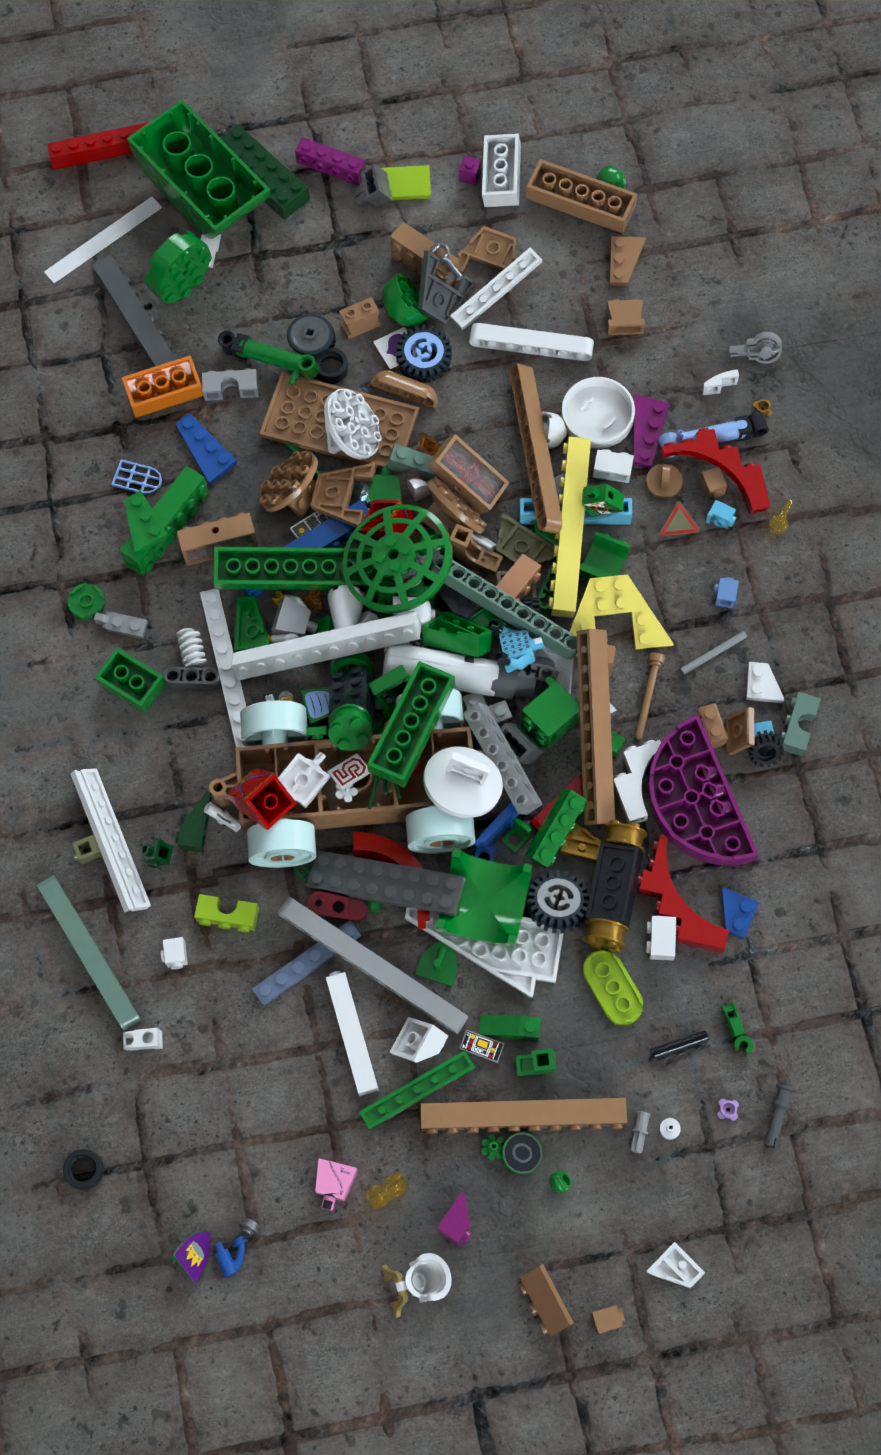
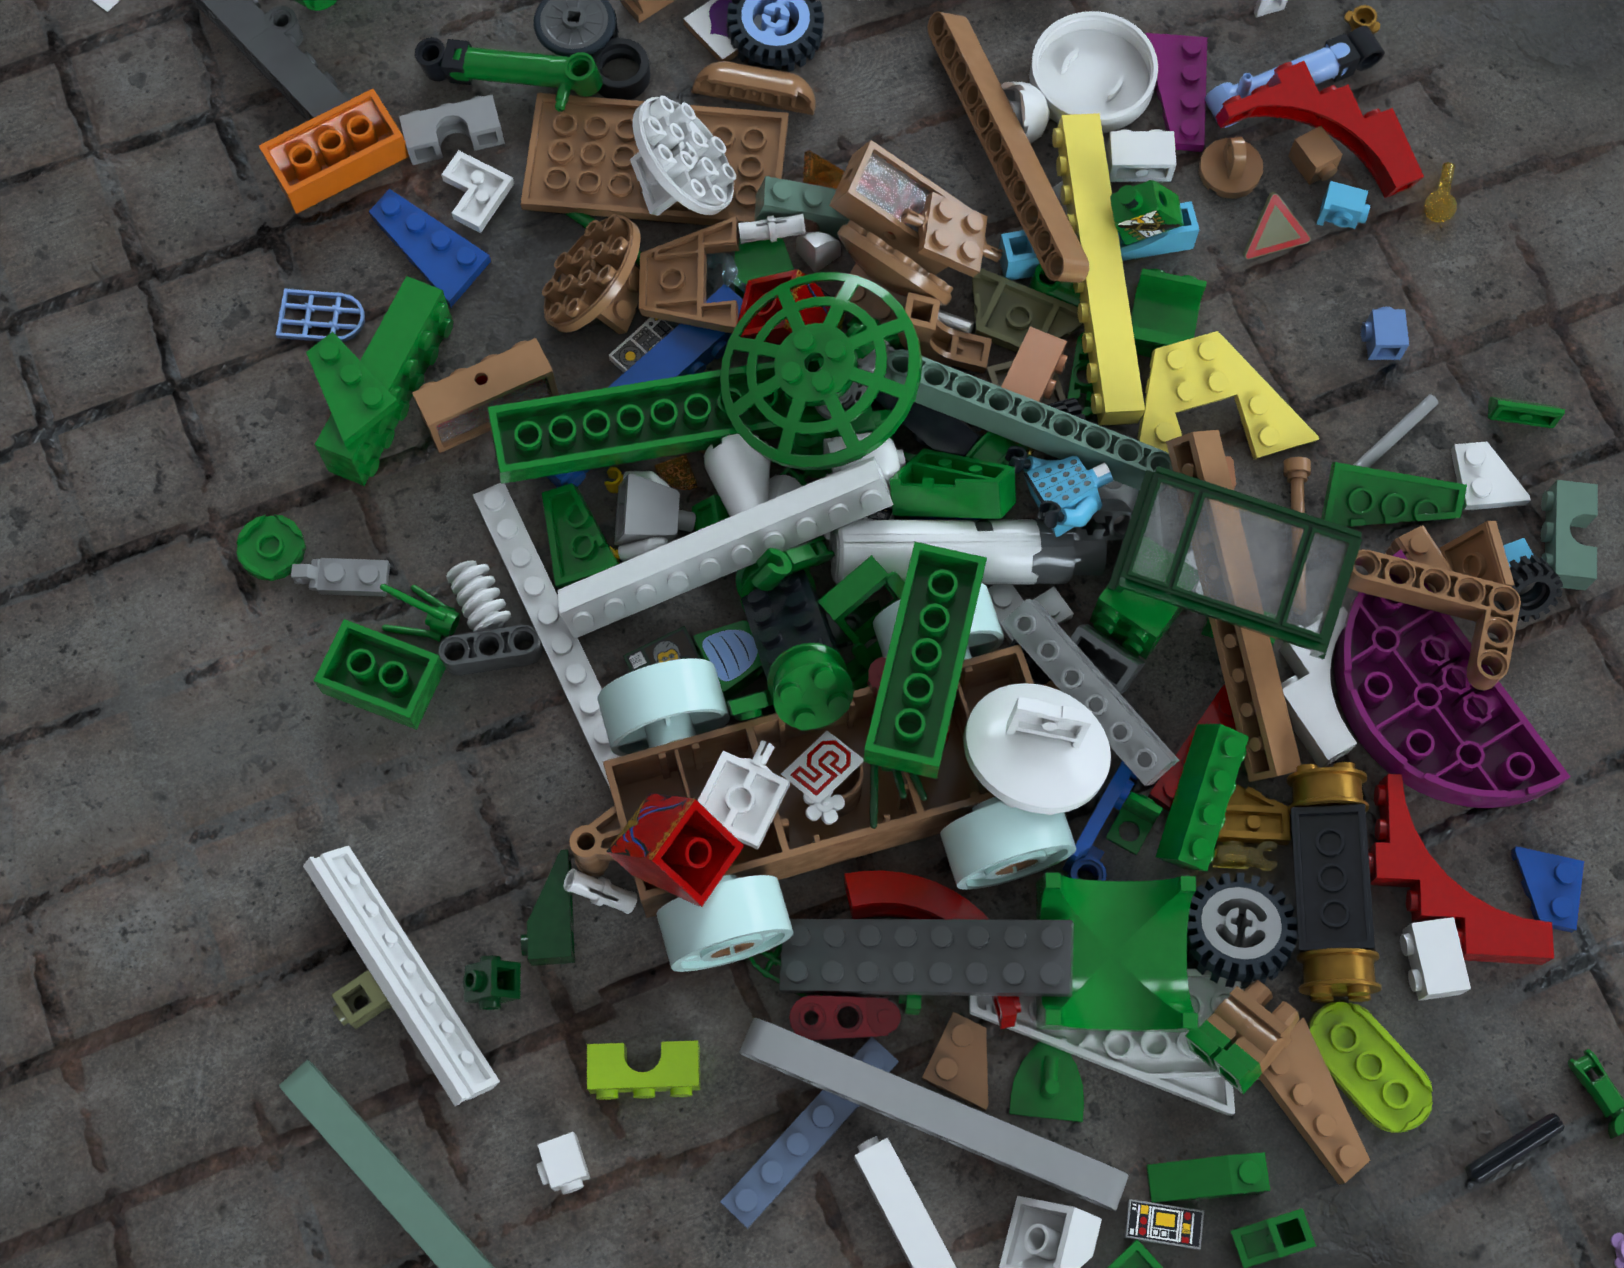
camera: 15 degrees left, 0 degrees up
none -> green plant [380,584,461,642]
none -> white plate [441,150,514,233]
none -> white pin [738,214,806,244]
none -> green piece [751,535,835,591]
none -> medium nougat plate [901,192,1002,277]
none -> medium nougat wing [921,1012,988,1111]
none -> piece [1107,466,1362,660]
none -> medium nougat hips [1185,980,1299,1095]
none -> clear yellow plate [1212,841,1277,871]
none -> medium nougat wing [1259,1017,1370,1185]
none -> green wing [1321,462,1467,527]
none -> medium nougat beam [1347,549,1521,690]
none -> green slope [1488,397,1565,428]

